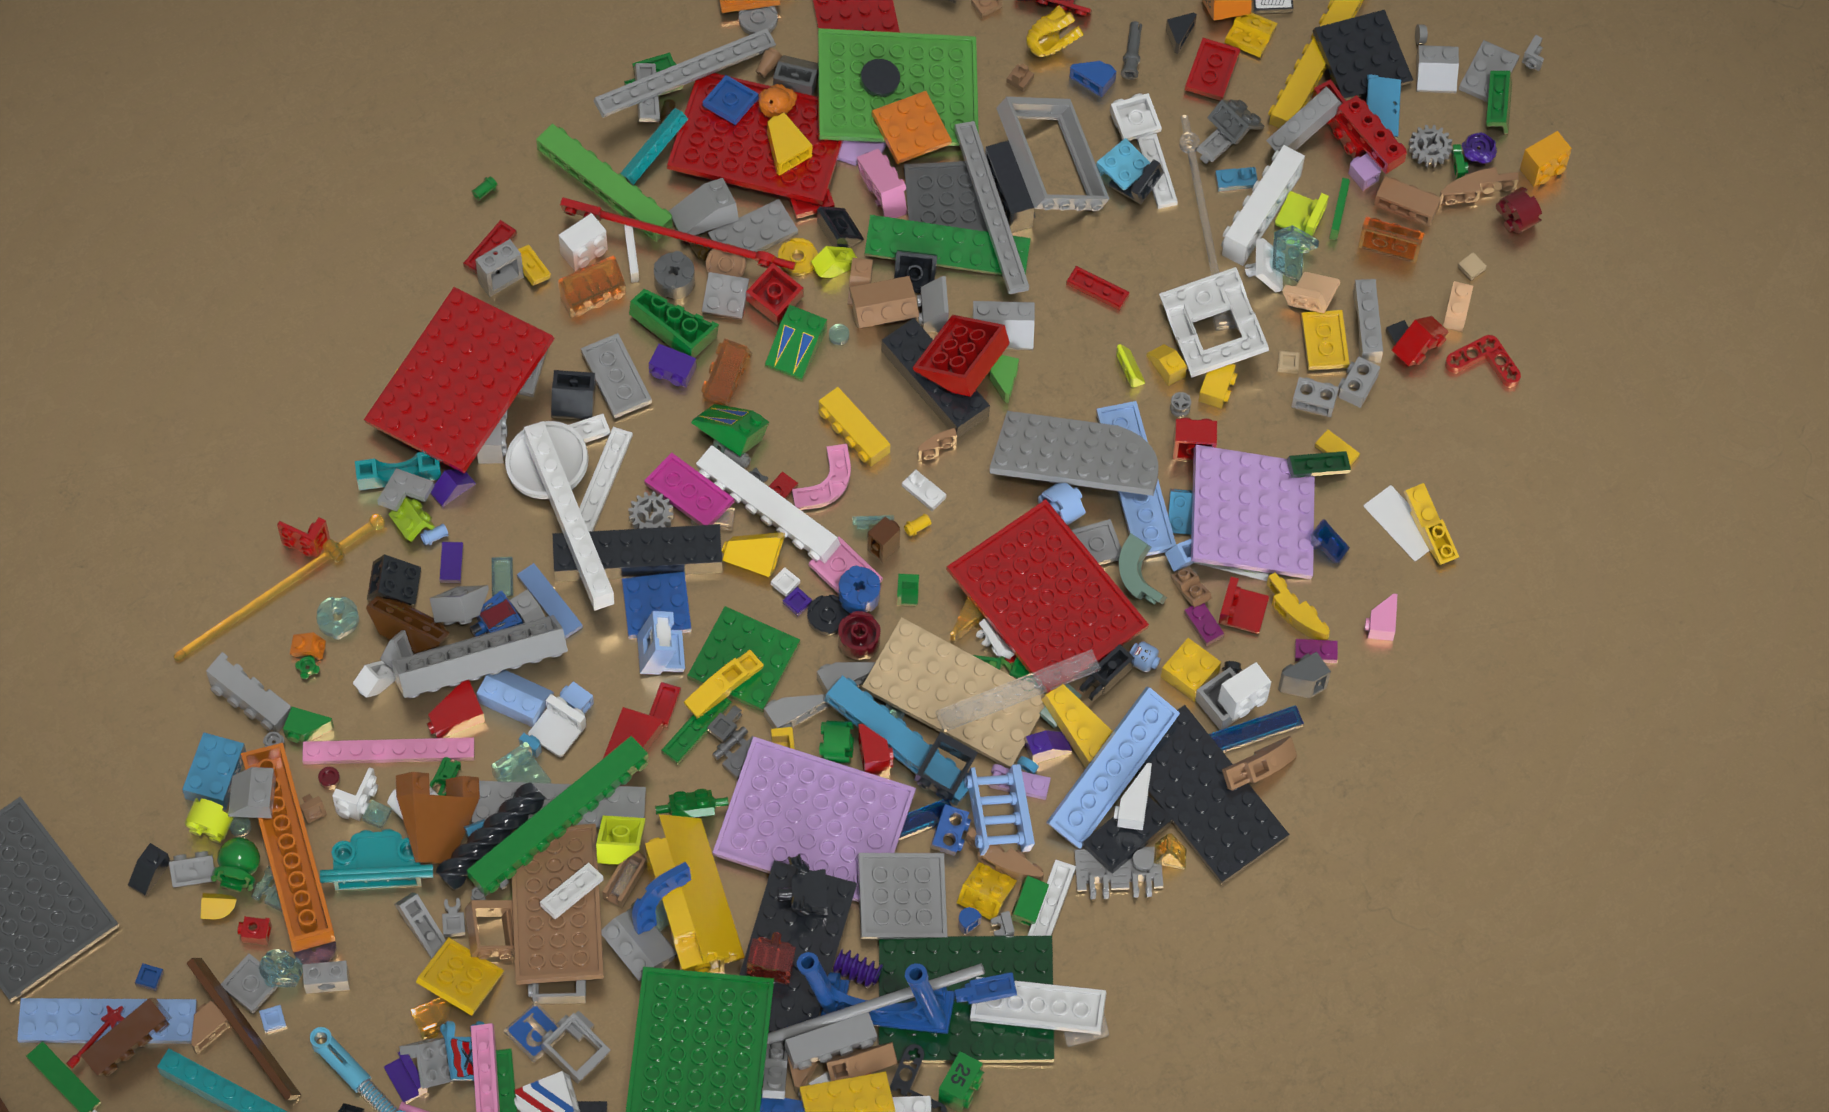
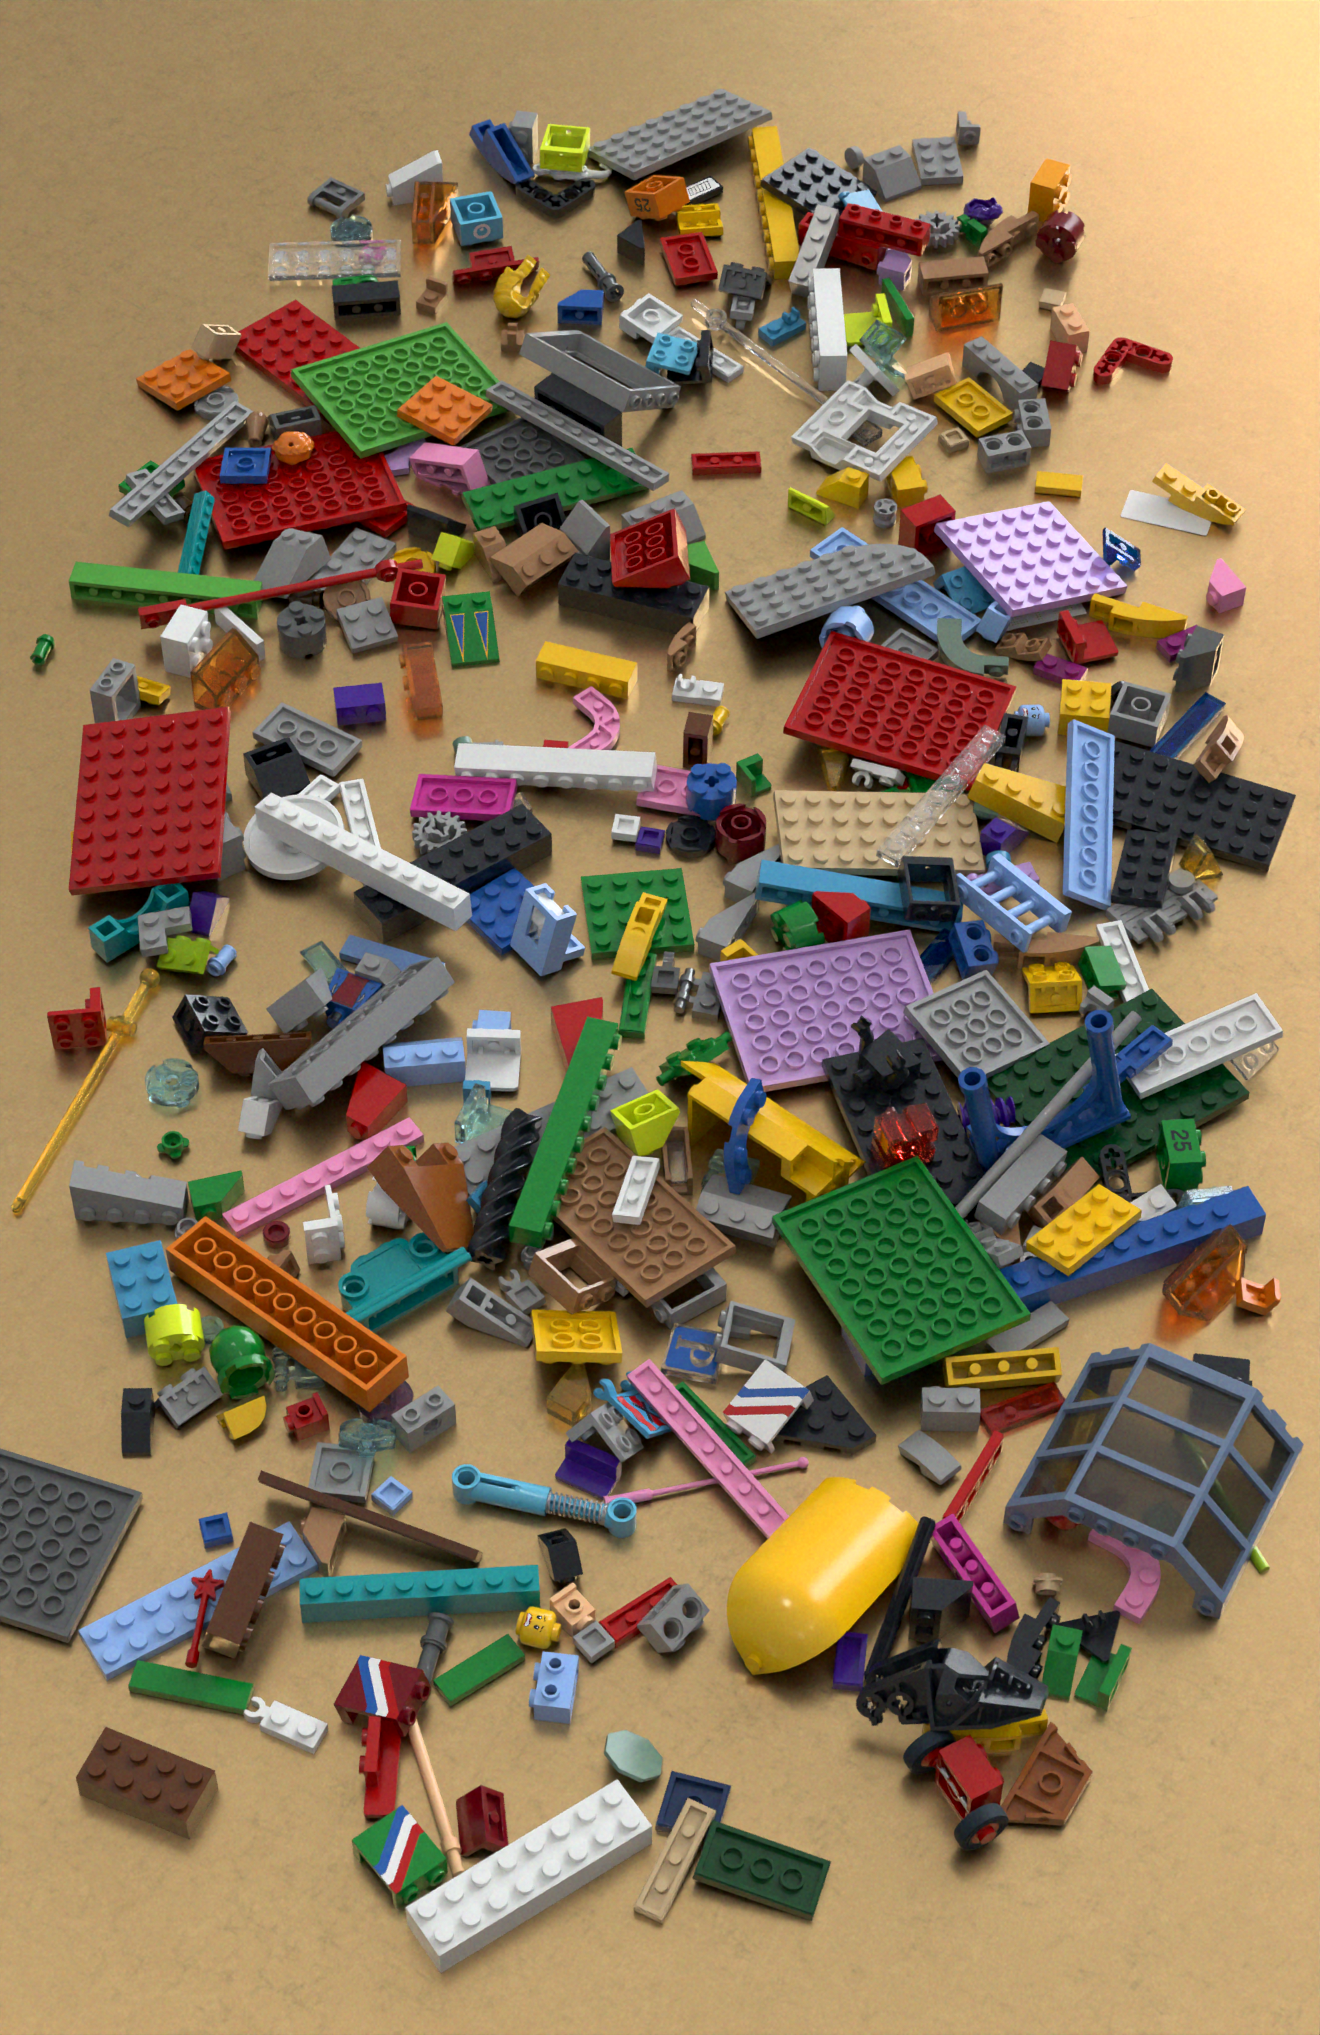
camera: 30 degrees left, 15 degrees down
light grey slope [228,767,276,818] -> none
orange bracket [290,632,326,660] -> none
clear light blue plate [362,800,392,829] -> none
dark purple tile [440,542,464,583] -> none
red tile [463,220,517,275] -> none
green wedge [629,289,719,358] -> none
red tile [649,682,681,728] -> none
green slope [691,404,769,456] -> none
yellow slope [722,532,785,577] -> none
yellow slope [767,113,812,175] -> none
clear light blue tile [829,324,849,345] -> none
clear light blue plate [852,515,894,529] -> none
black tile [860,59,900,97] -> none
blue brick [958,907,981,935] -> none
white slope [1114,763,1152,830] -> none
white brick [1218,662,1271,720] -> none
dark green plate [1287,451,1351,478] -> none
green panel [1486,71,1512,134] -> none

